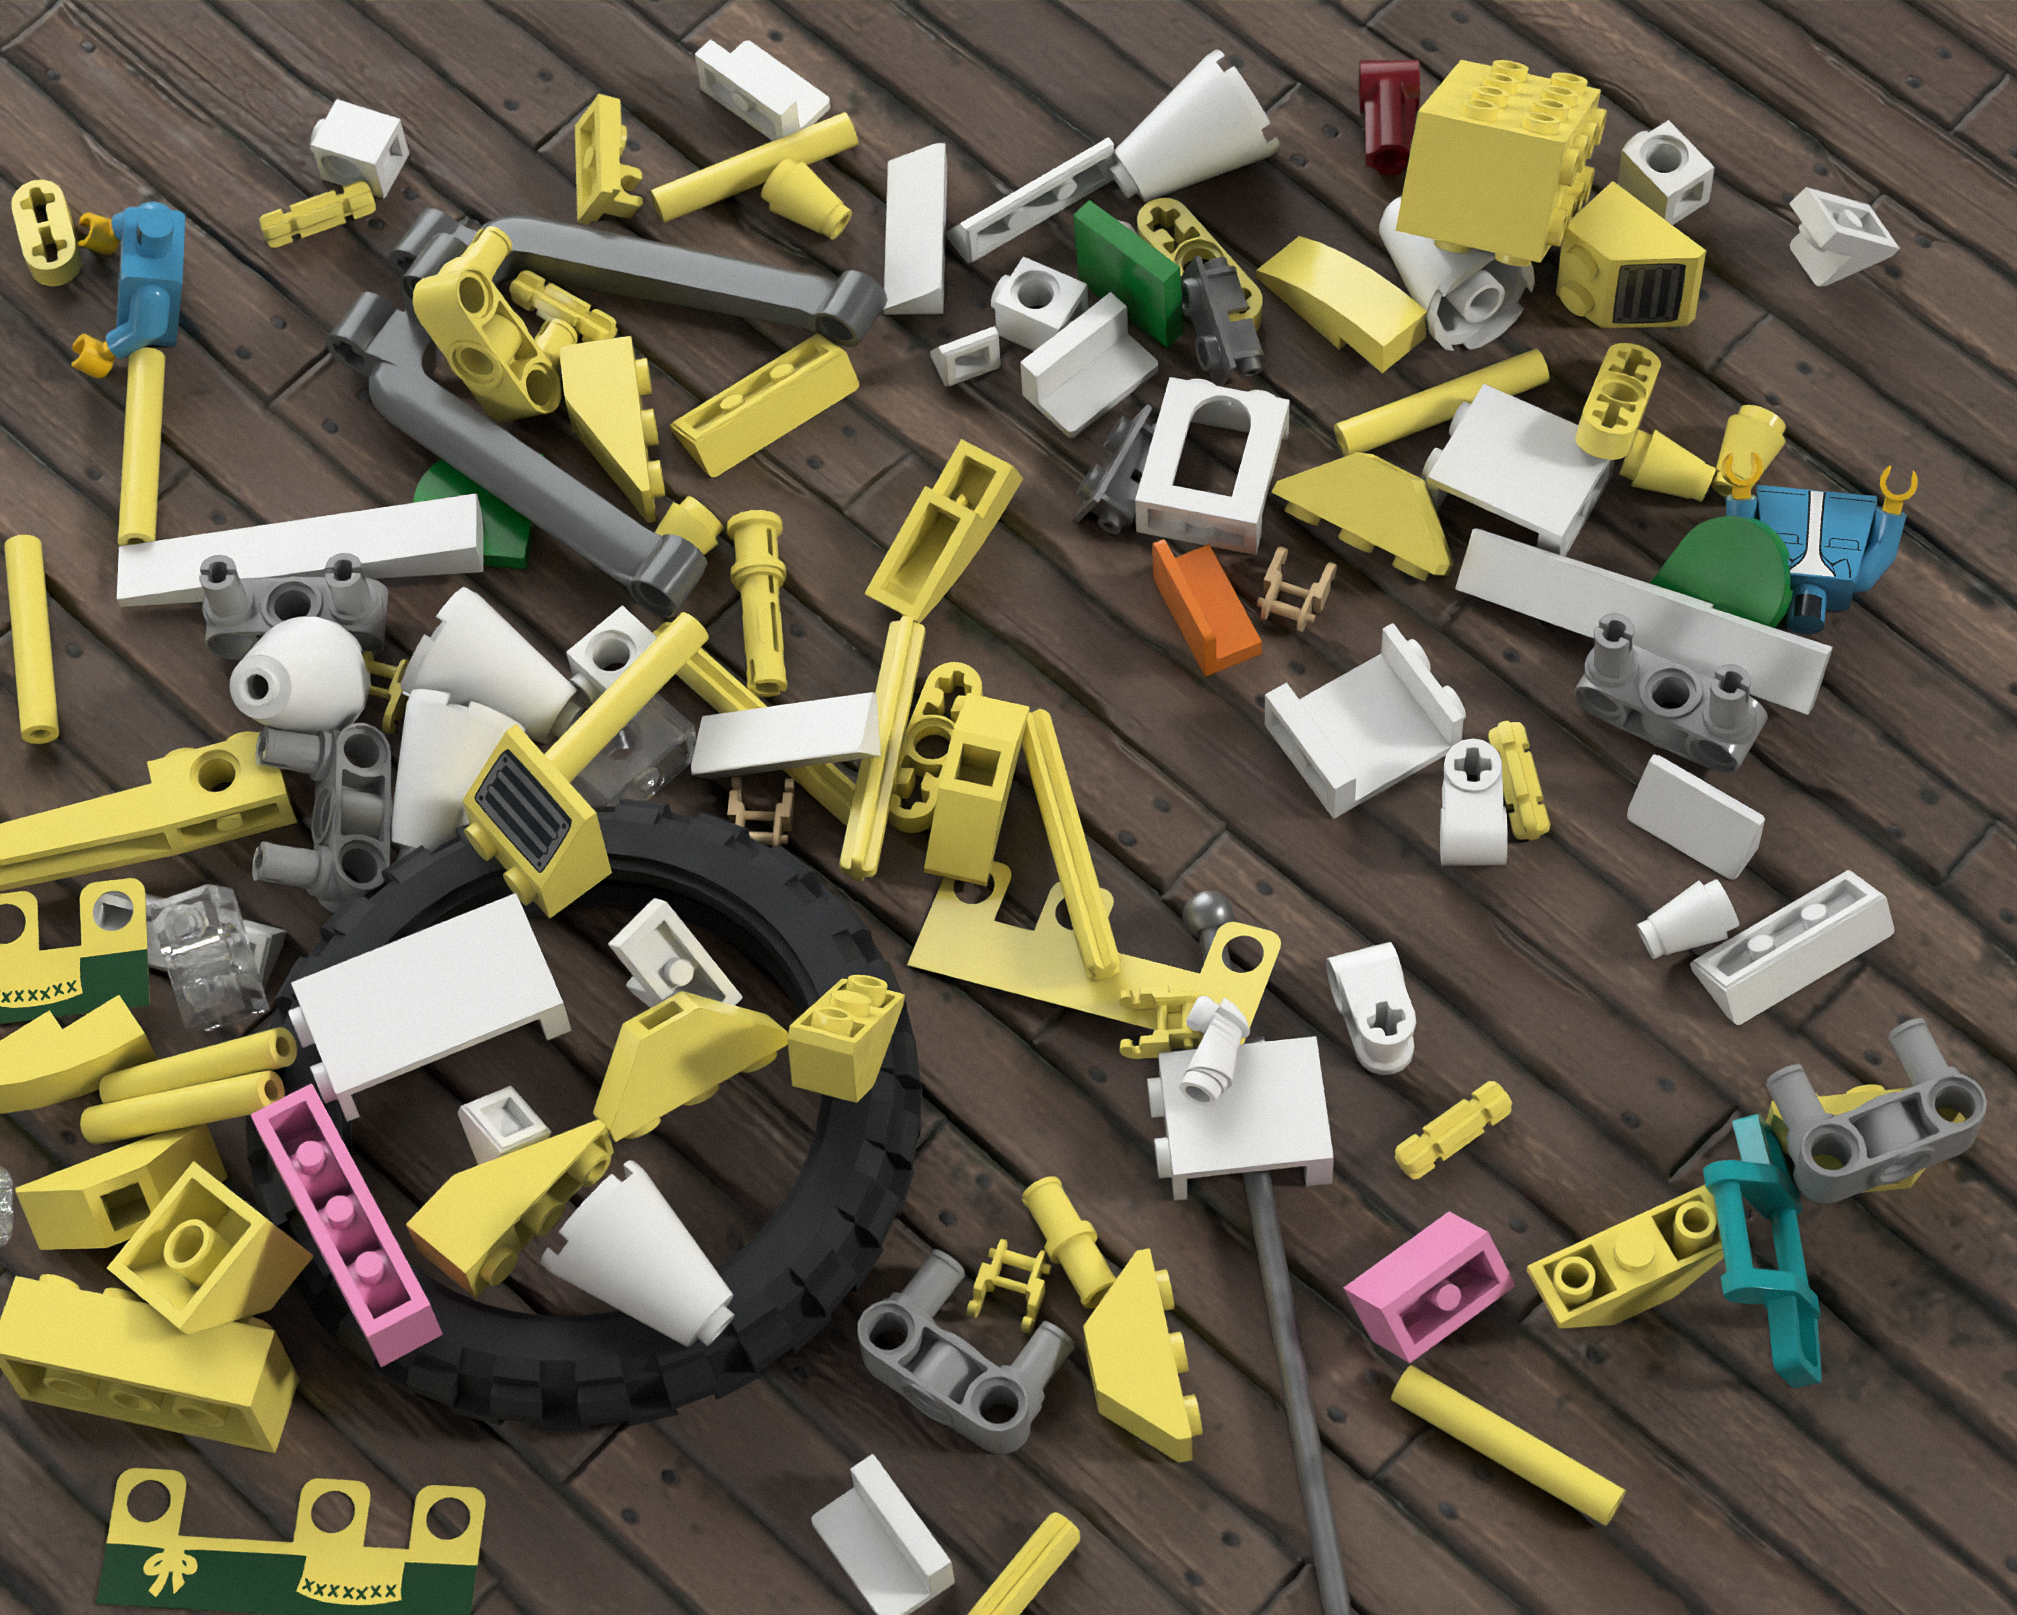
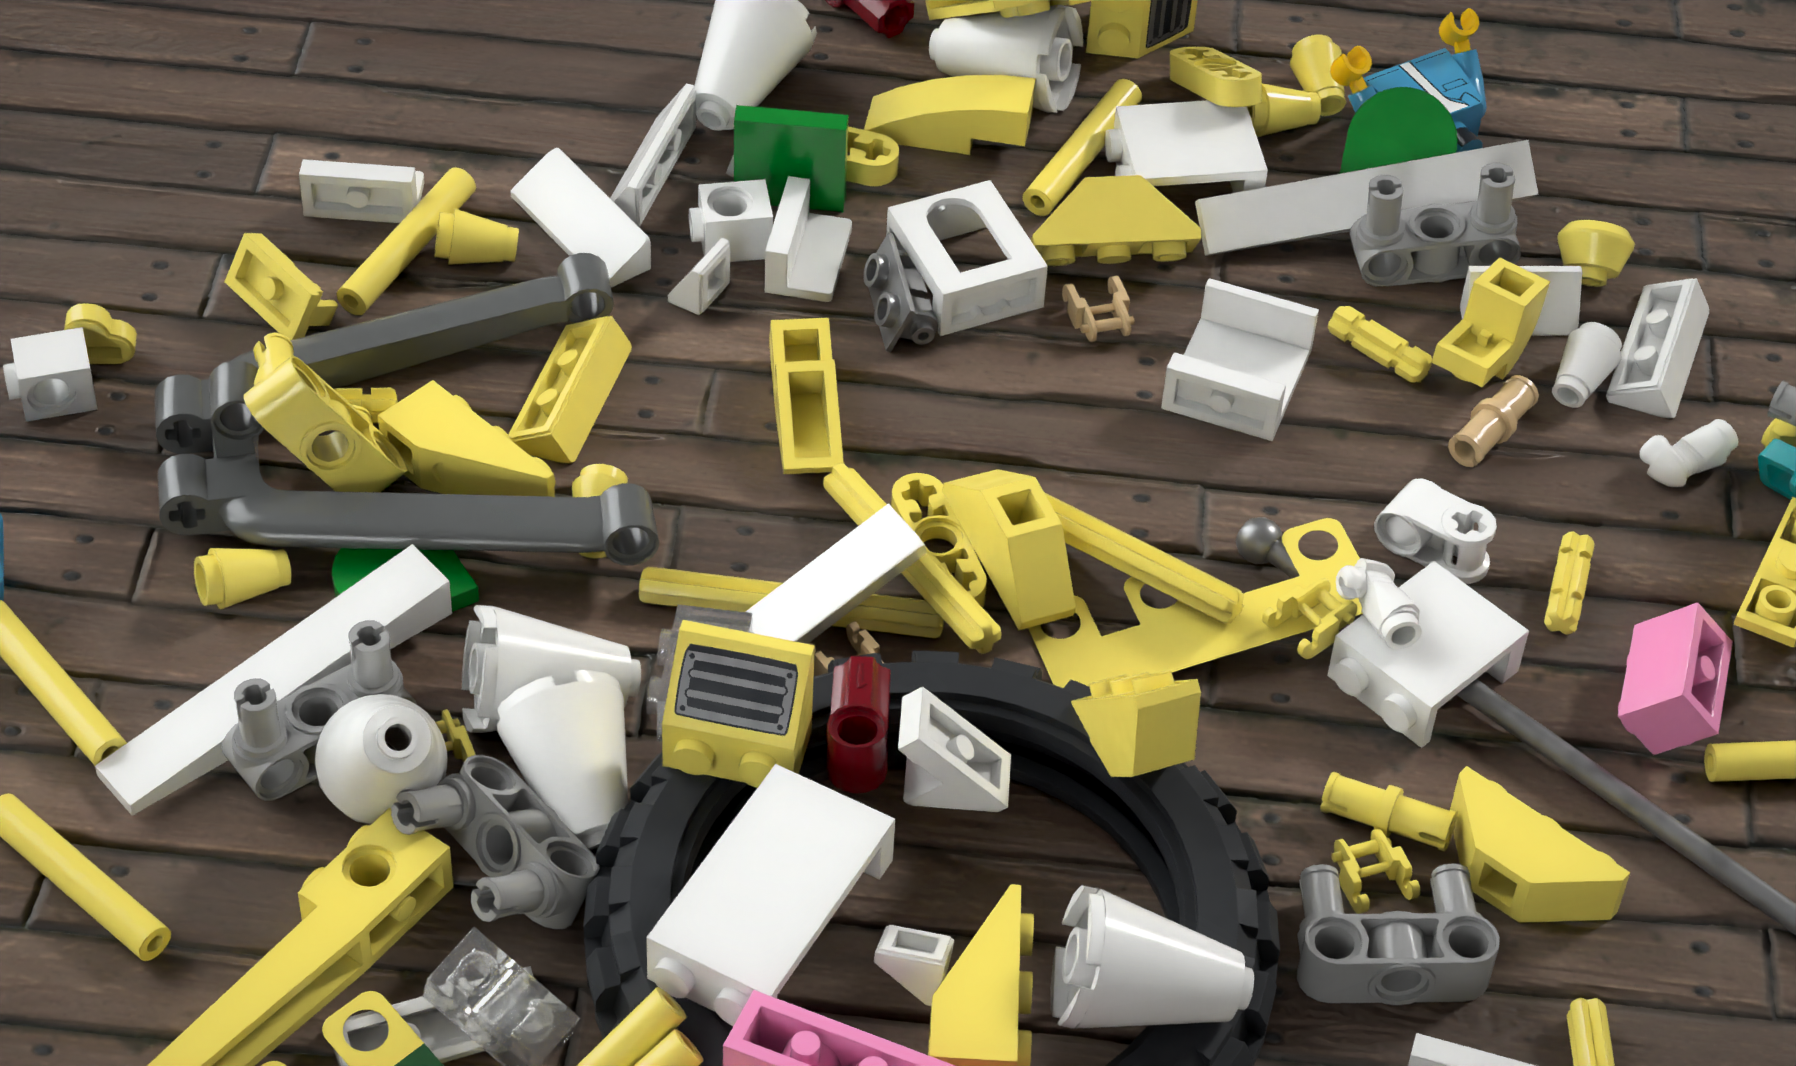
camera: 45 degrees left, 15 degrees down
light yellow axle [259,180,376,248] -> none
light yellow piece [544,612,709,783] -> none
white brick [566,606,657,707] -> none
light yellow slope [593,991,788,1142] -> none
light yellow pin [727,510,788,697] -> none
orange panel [1152,539,1262,677] -> none
flat silver hinge [1181,255,1265,387] -> none
white piece [1440,738,1507,866] -> none
none -> light yellow tile [64,303,137,364]
none -> light yellow cone [194,548,291,609]
none -> dark red piece [827,656,891,794]
none -> light yellow brick [1431,258,1550,387]
none -> tan pin [1448,375,1539,467]
none -> light yellow cone [1557,220,1635,287]
none -> white arm [1640,419,1738,487]

